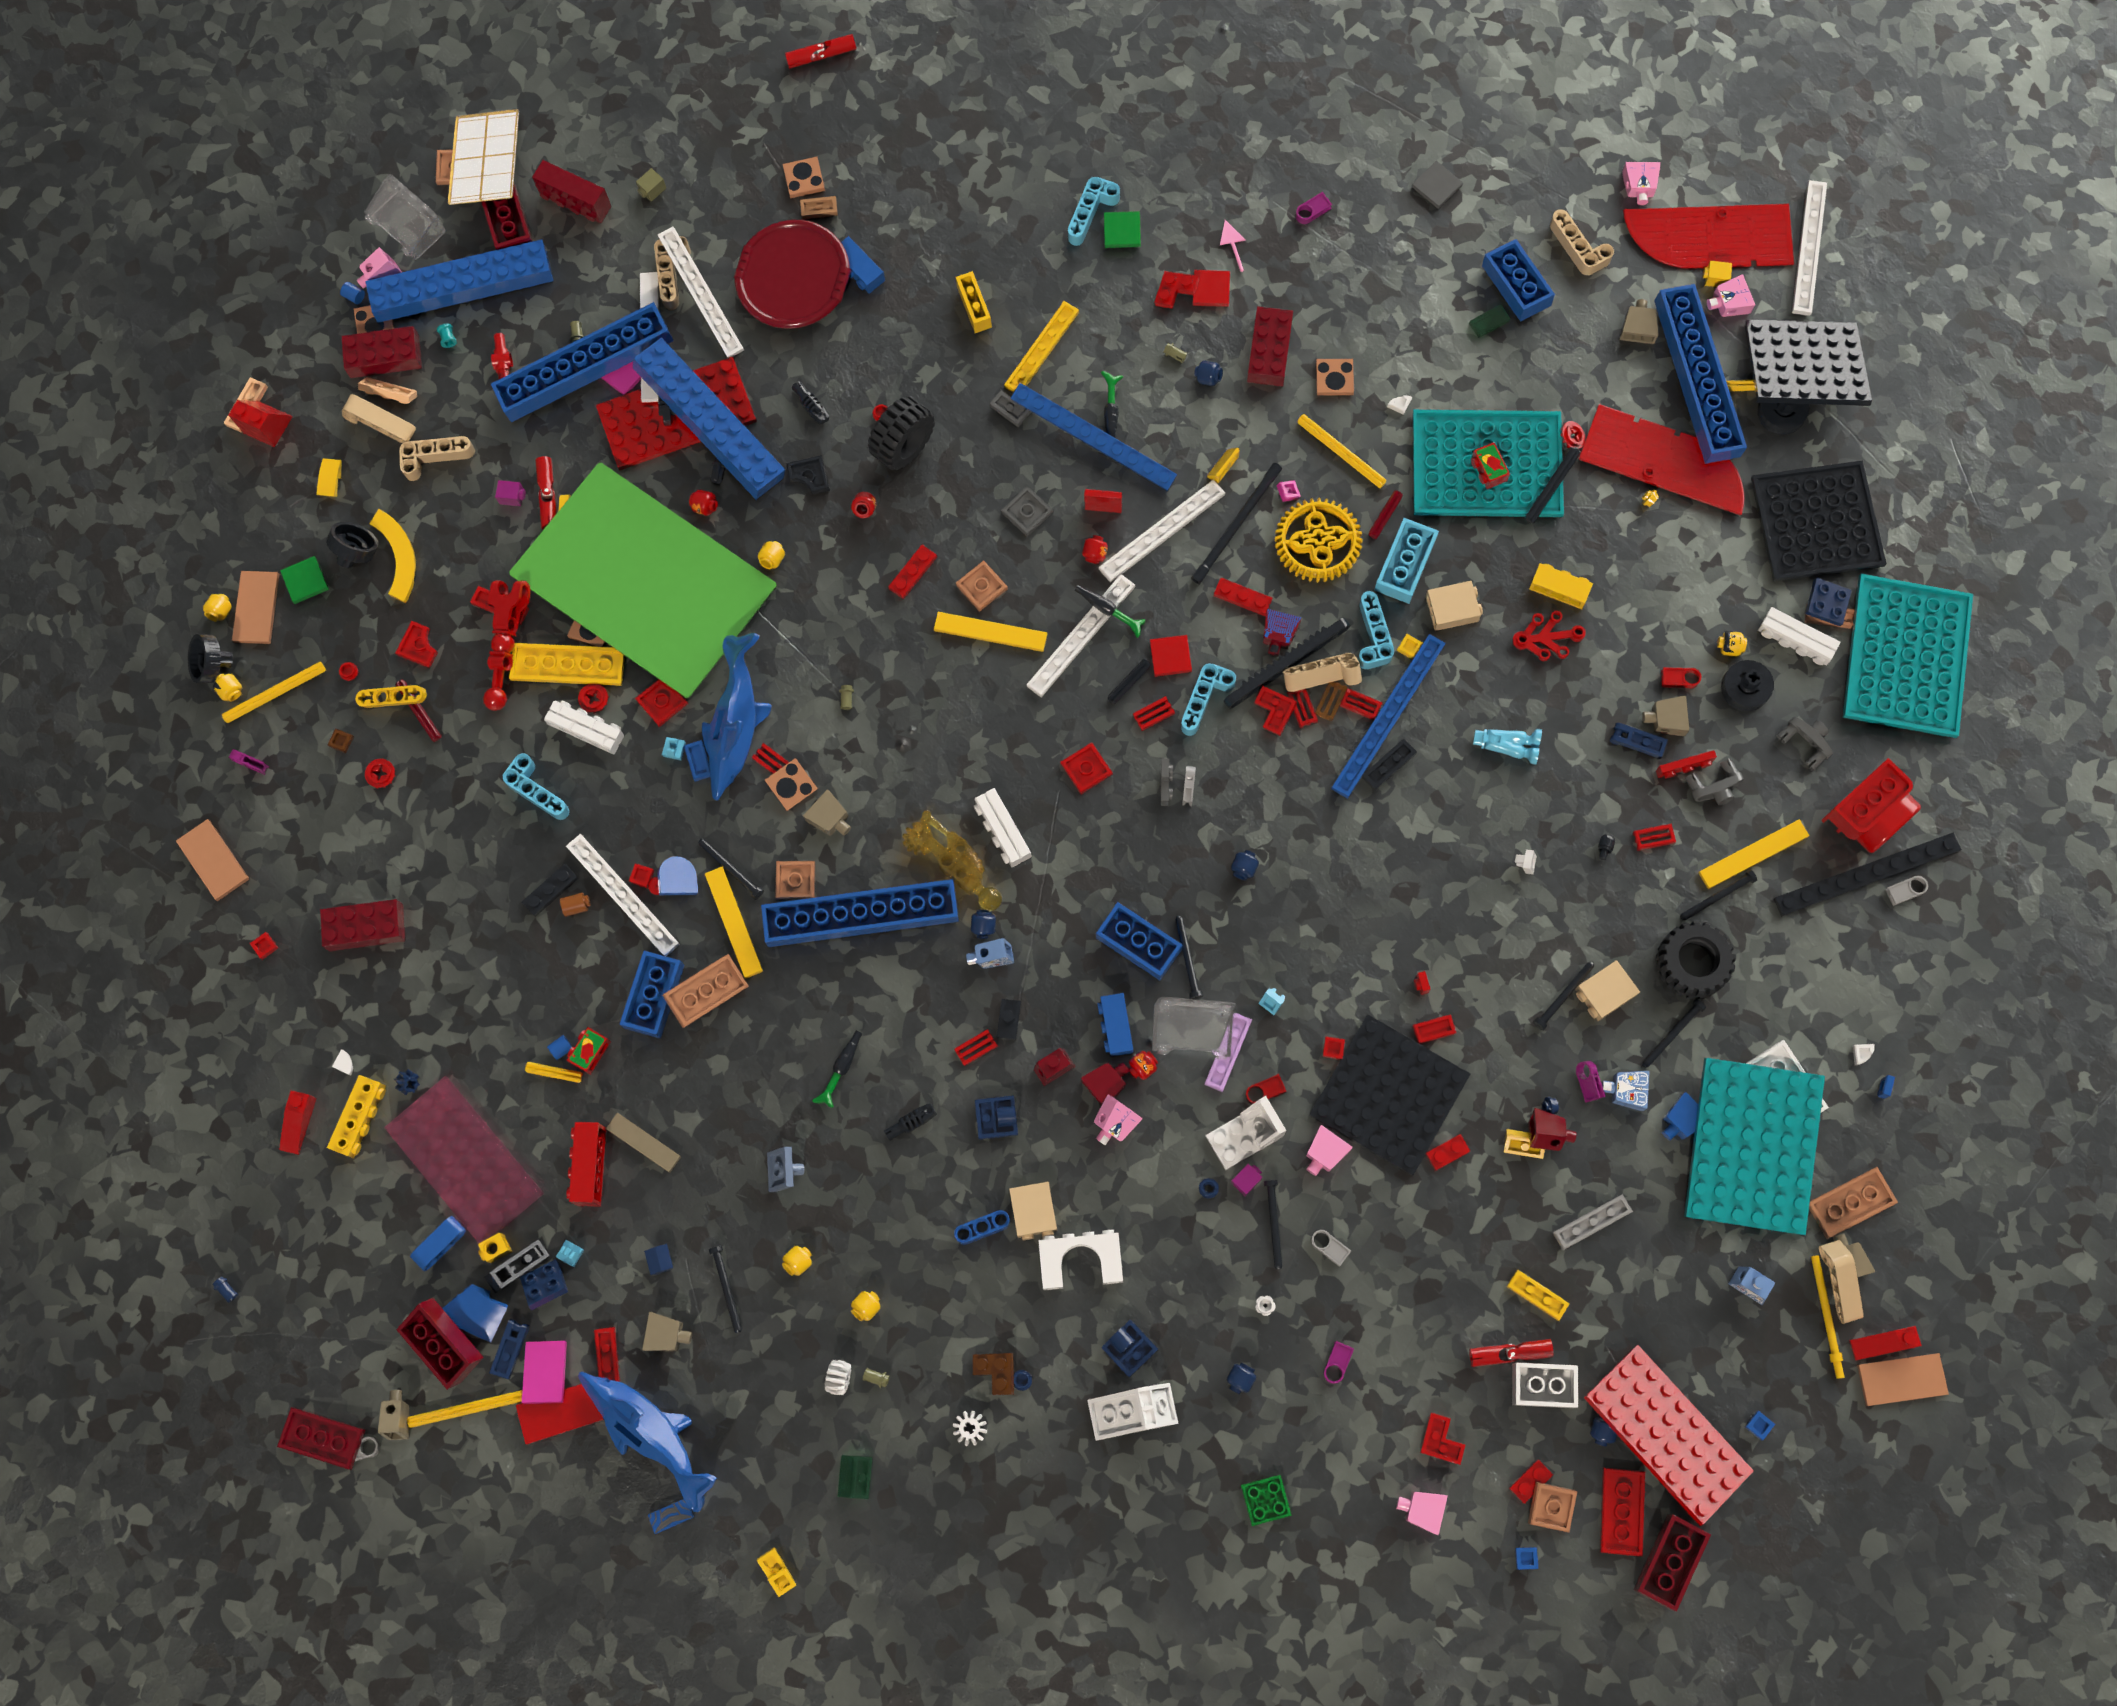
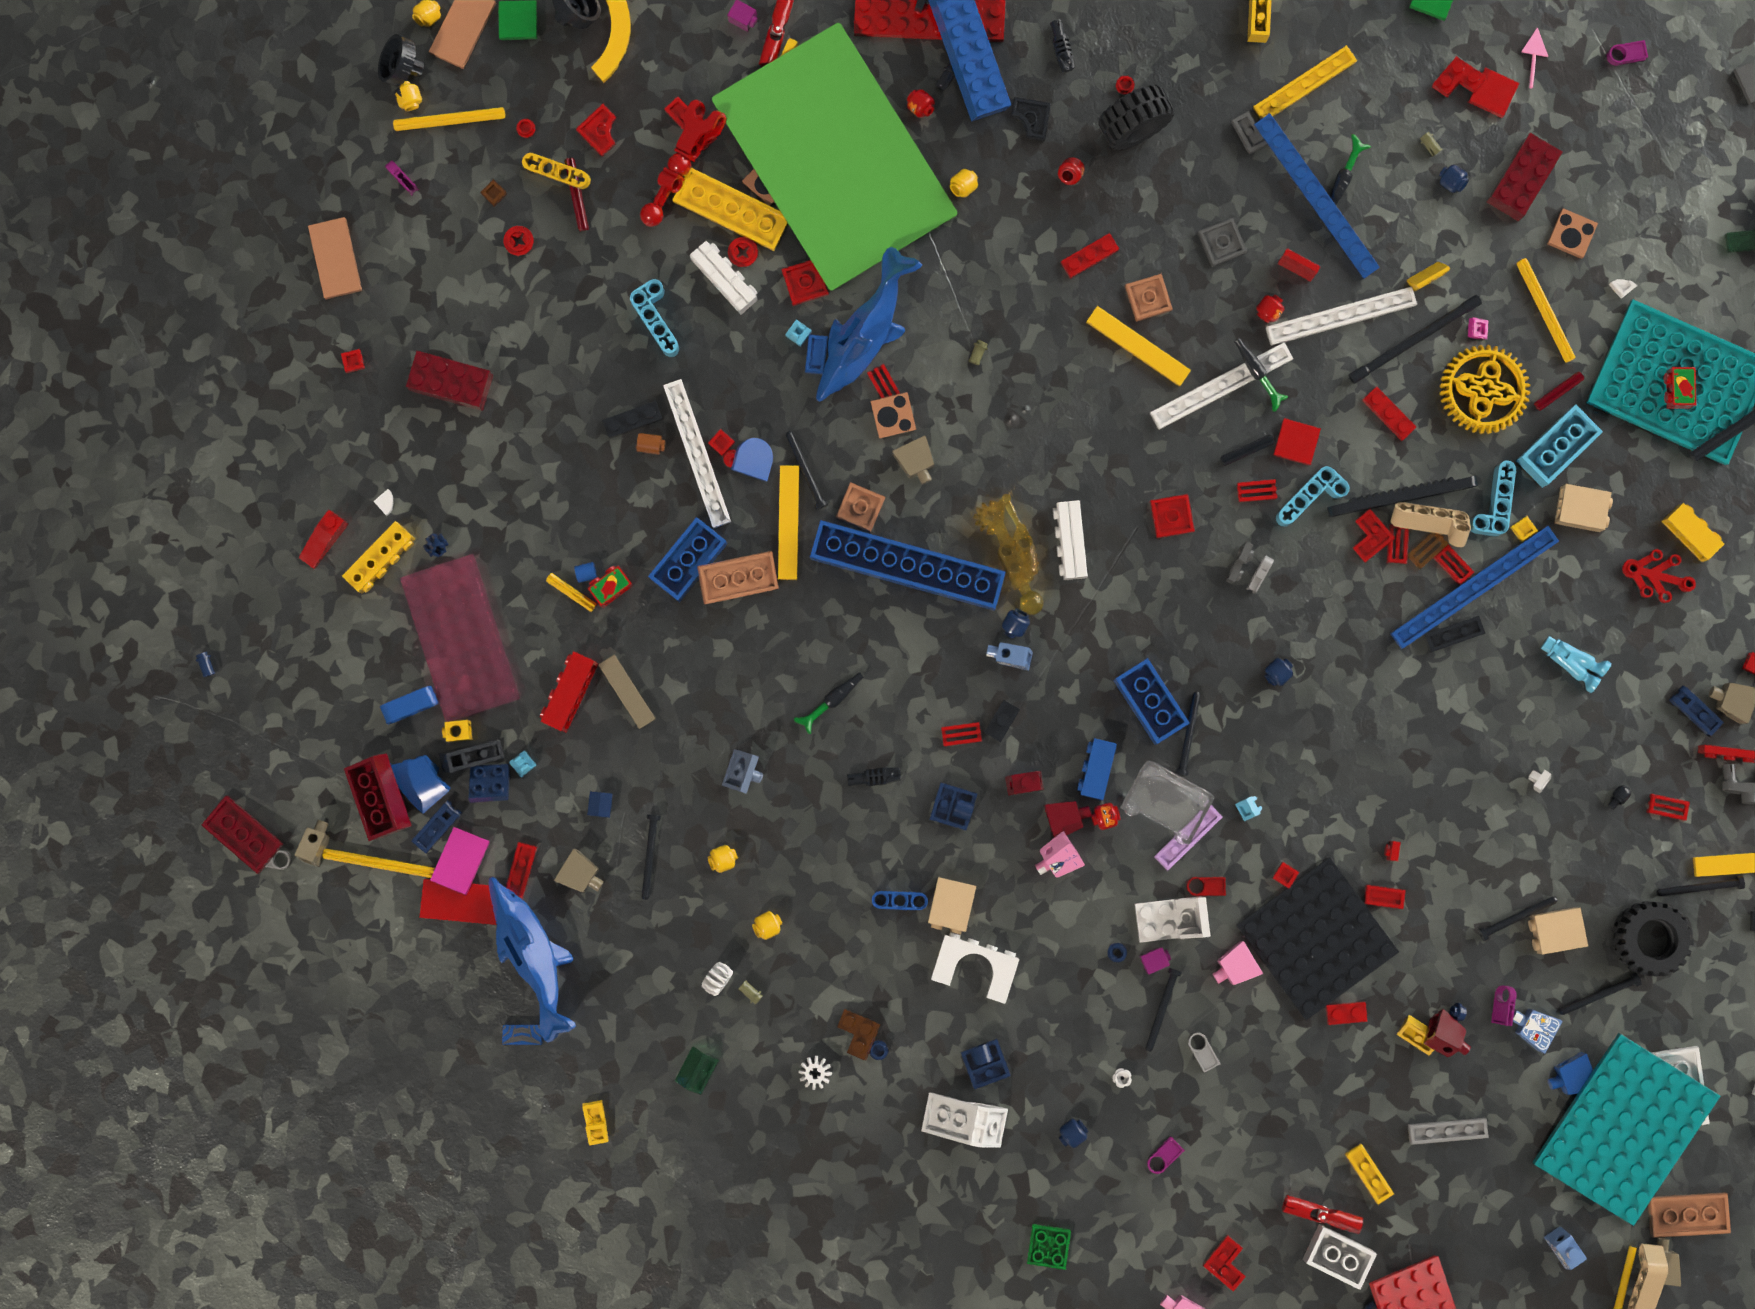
camera: 20 degrees right, 10 degrees up
dark red torso [1263,609,1302,656] -> none

